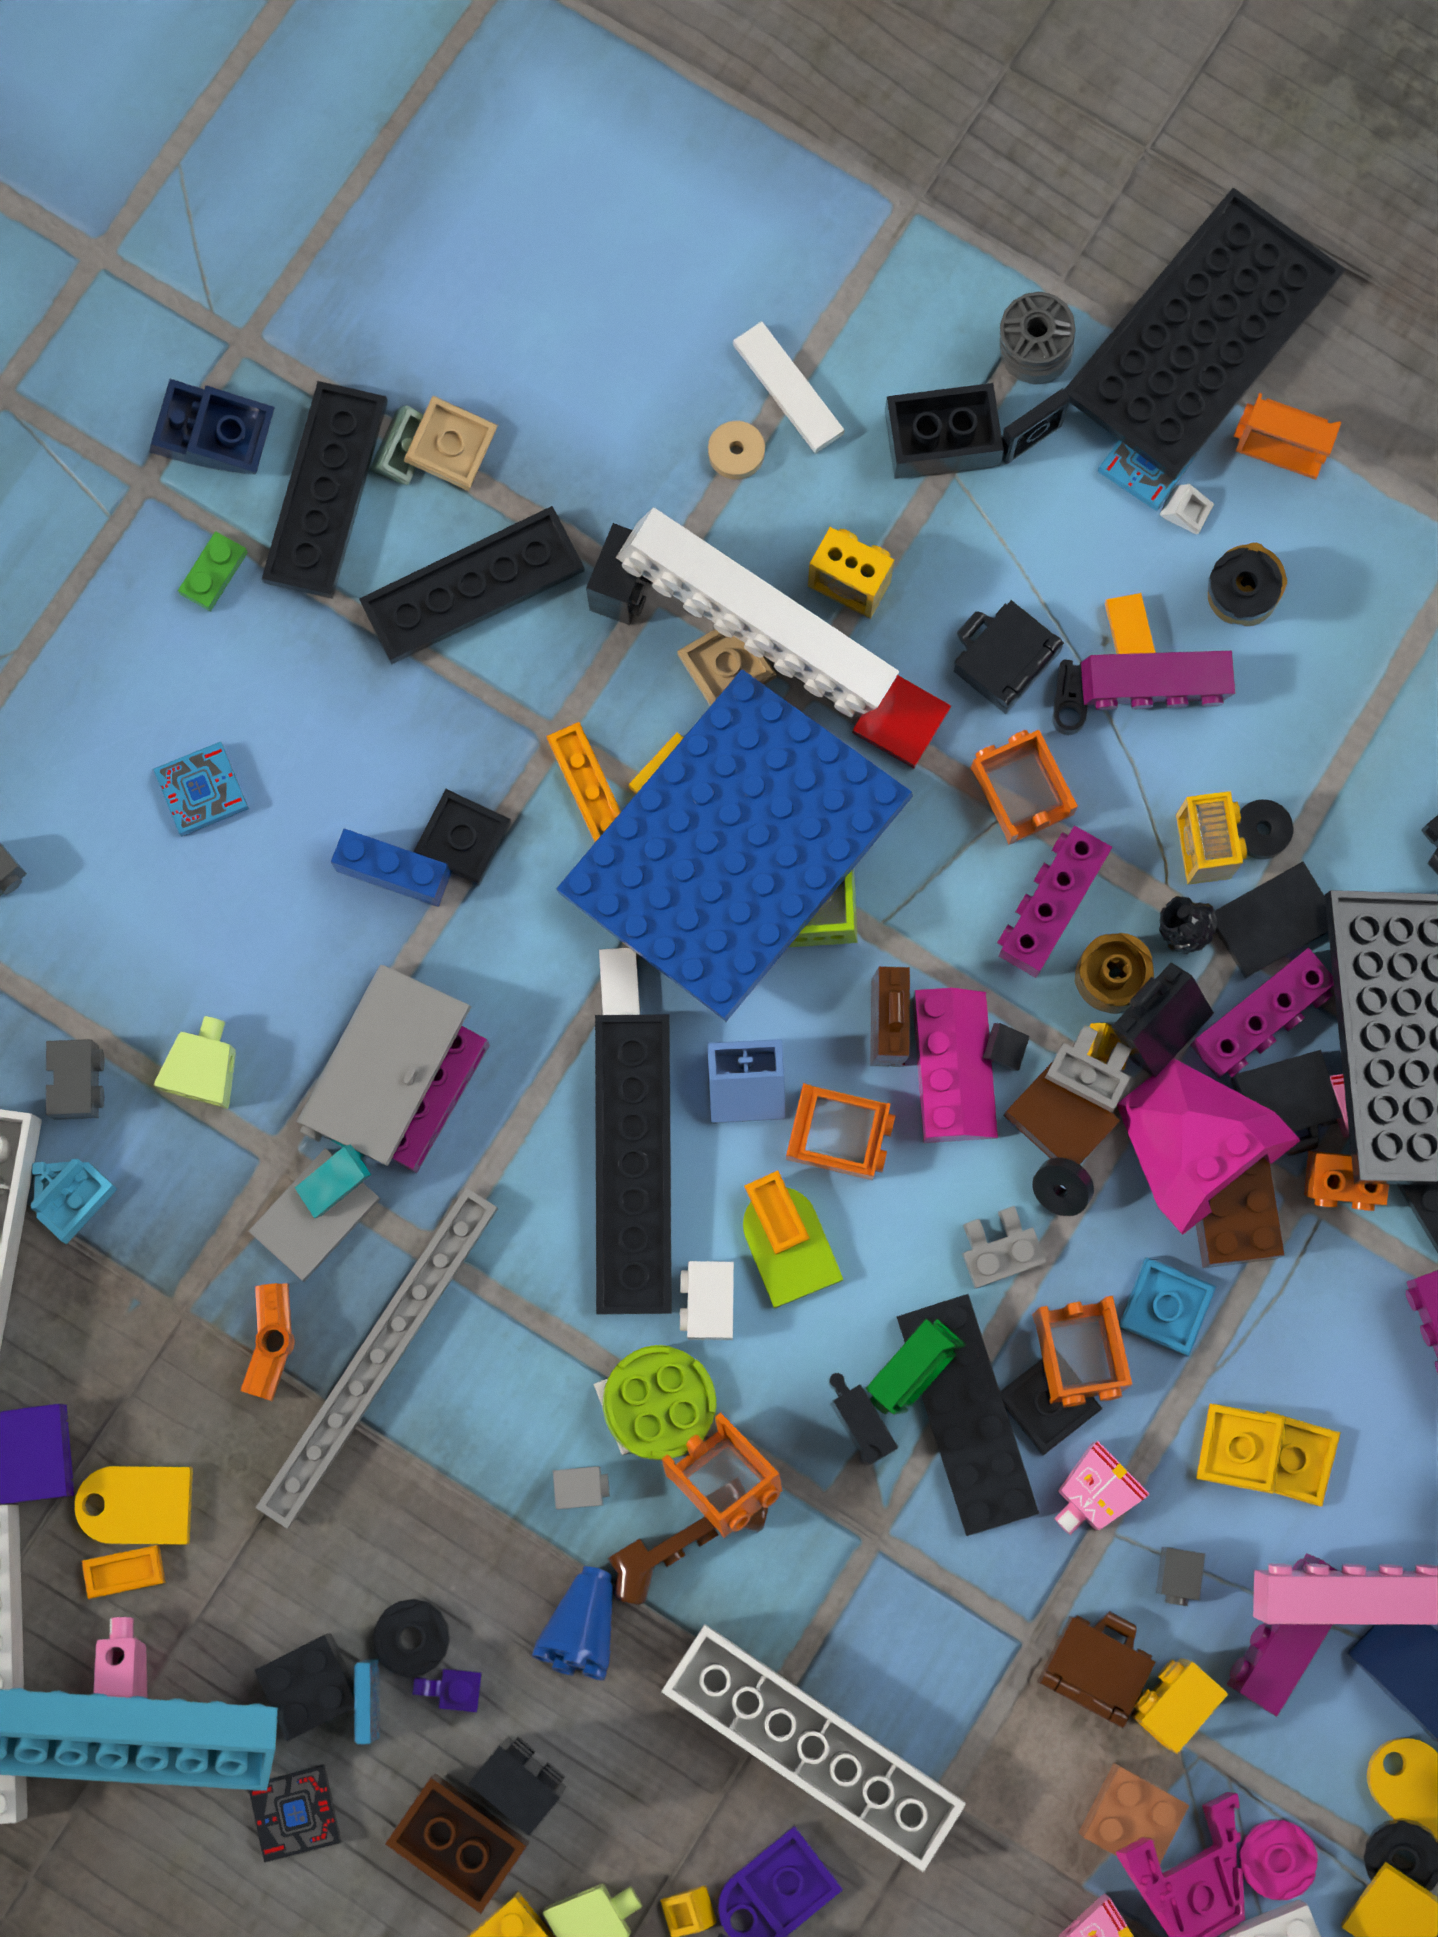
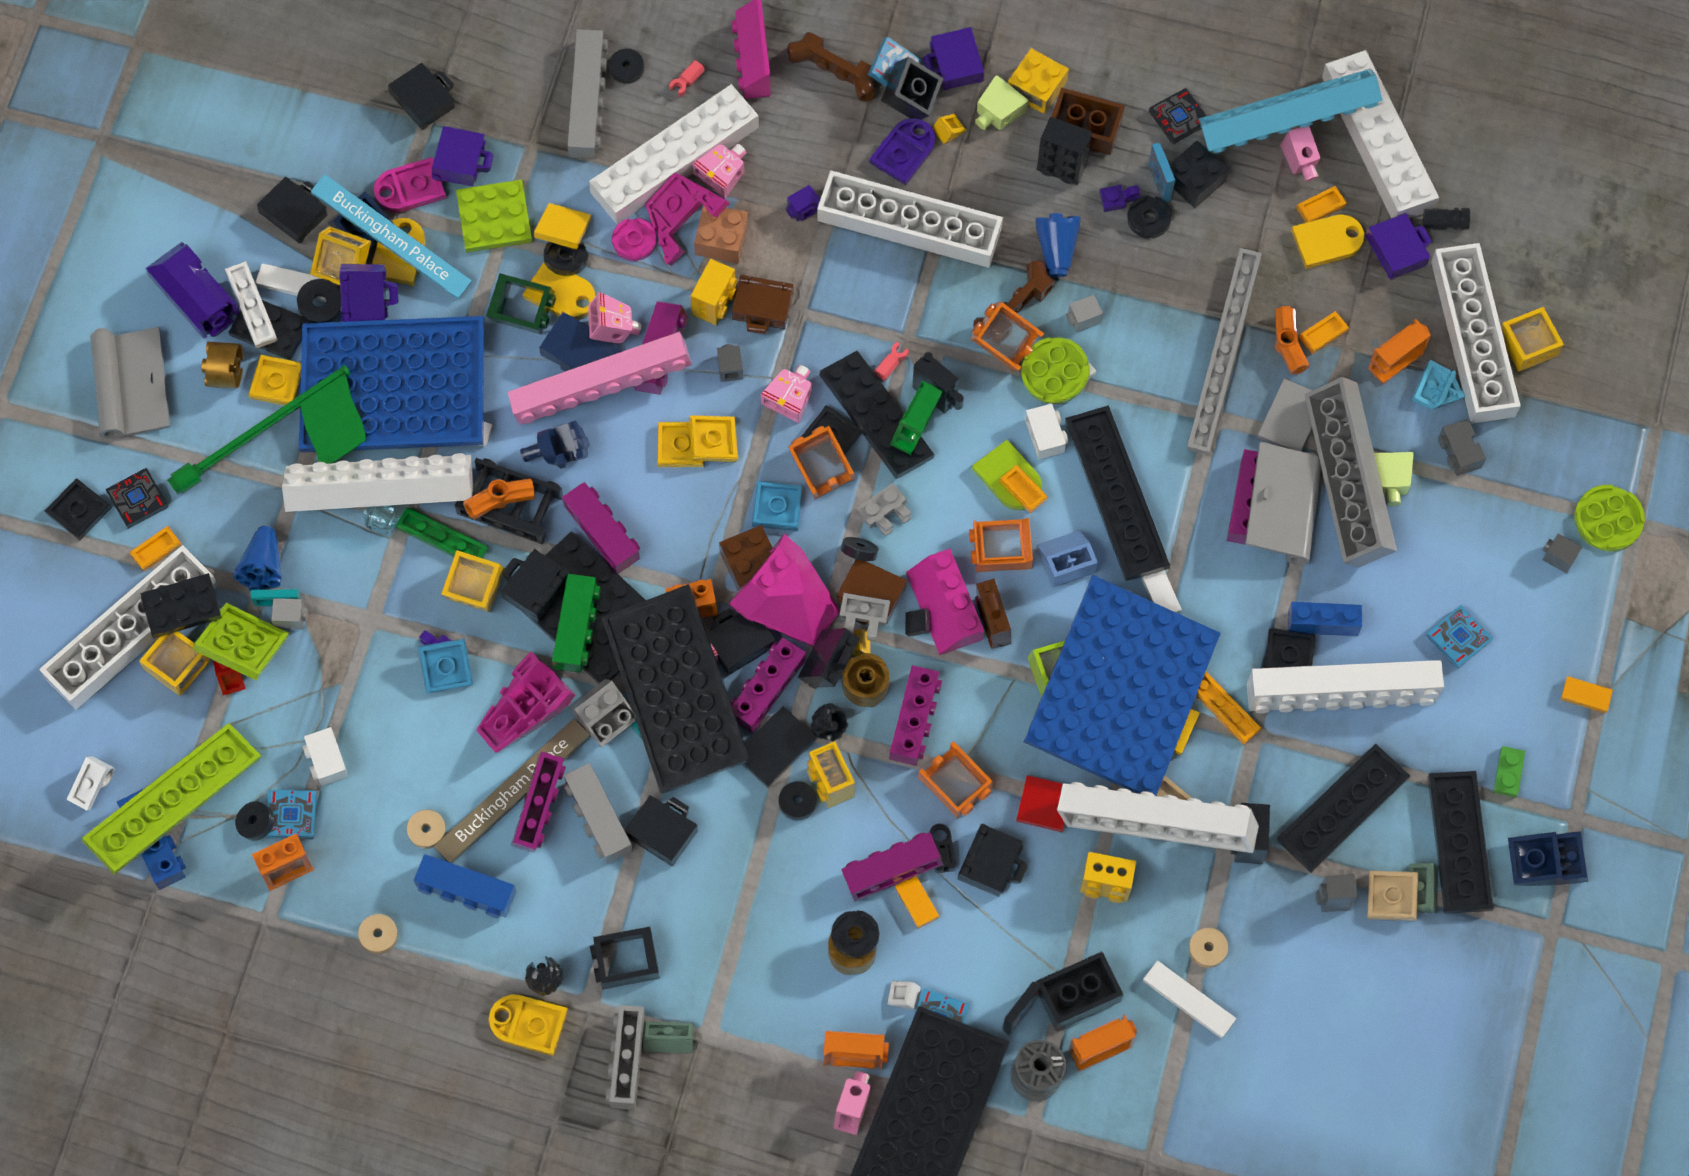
camera: 160 degrees right, 10 degrees down
teal tile [295,1144,371,1219] -> none
none -> bright pink torso [588,292,641,344]
none -> dark purple window [786,184,821,222]
none -> bright pink torso [833,1071,871,1135]
none -> coral bar [874,342,909,381]
none -> orange window [1069,1015,1137,1072]
none -> white brick [1247,660,1444,714]
none -> light orange tile [1299,311,1349,354]
none -> light grey brick [1305,377,1397,567]
none -> dark grey brick [1316,874,1357,912]
none -> orange window [1368,319,1431,384]
none -> light orange tile [1560,676,1613,714]

